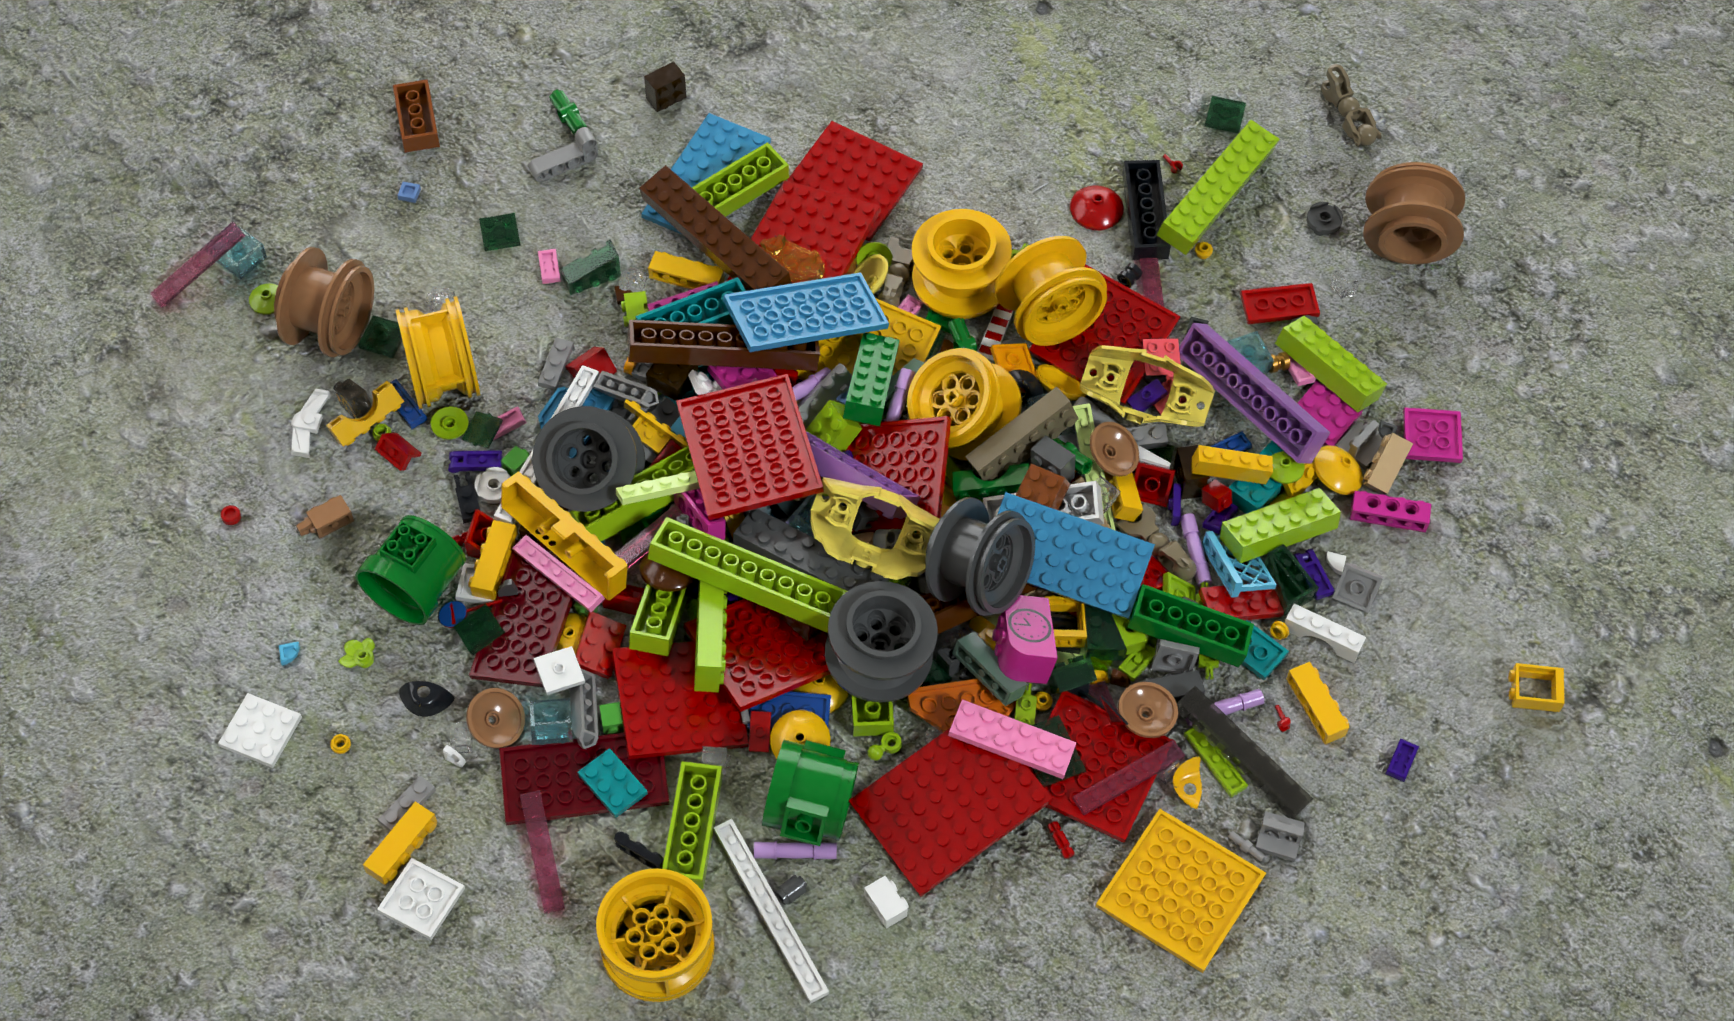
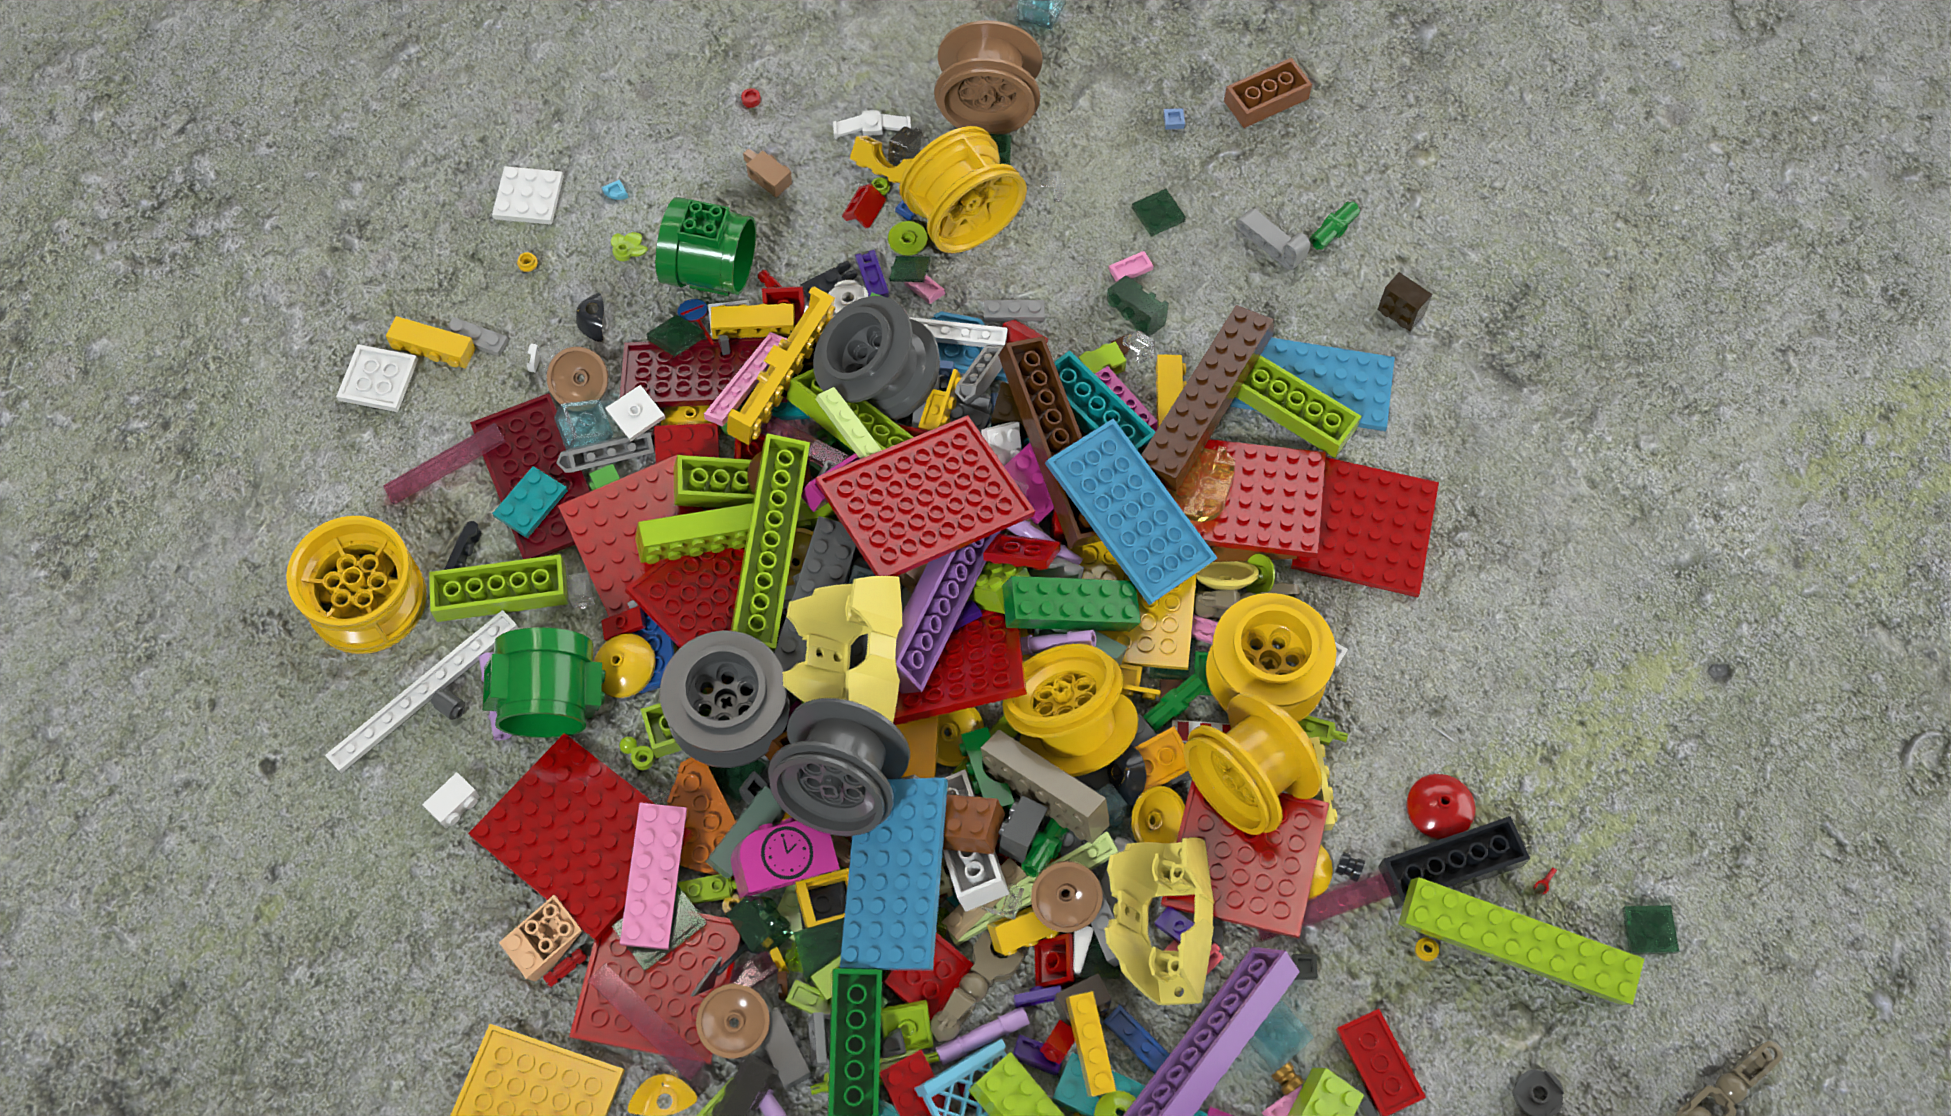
camera: 75 degrees right, 5 degrees up
coral hinge [1142,338,1181,376] -> none
none -> light nougat slope [499,895,582,982]
none -> red plate [983,534,1061,570]

